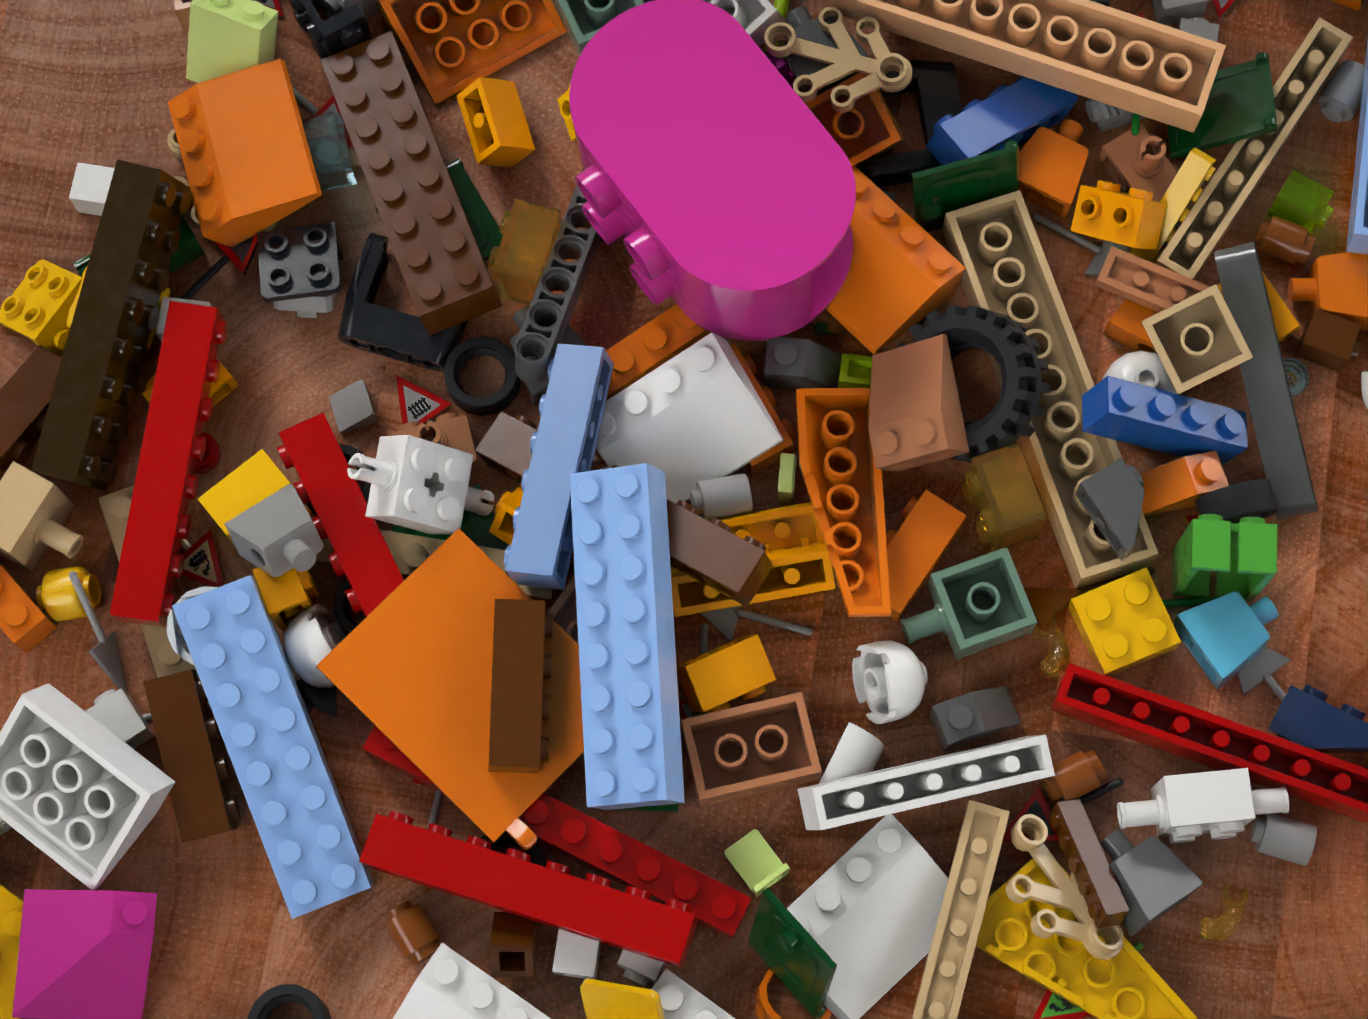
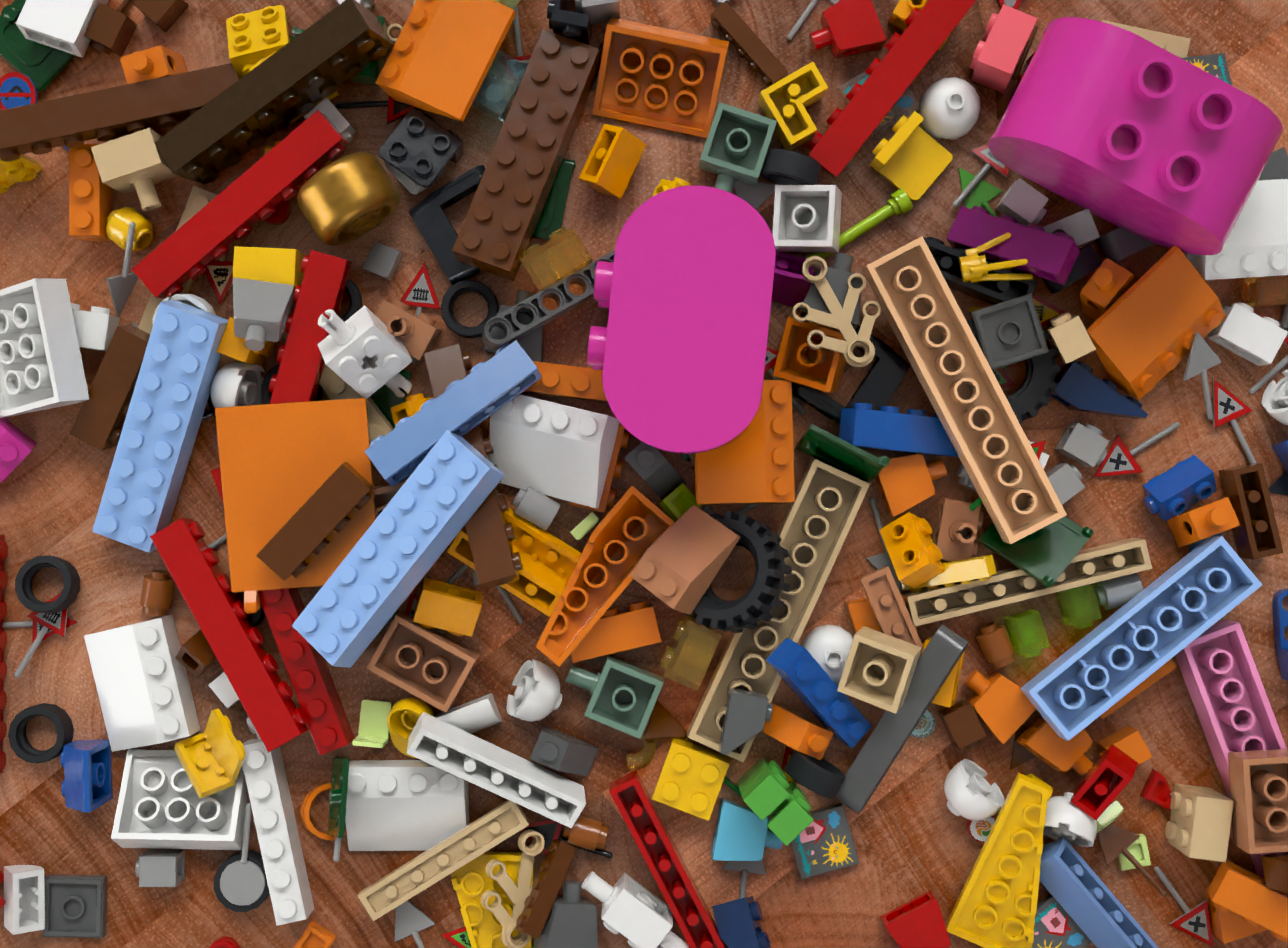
camera: 40 degrees right, 15 degrees up
none -> pearl gold wheel [297,152,400,246]
none -> yellow cap [387,697,434,759]
none -> dark grey tile [791,803,859,879]
none -> clear neon green brick [1056,584,1102,629]

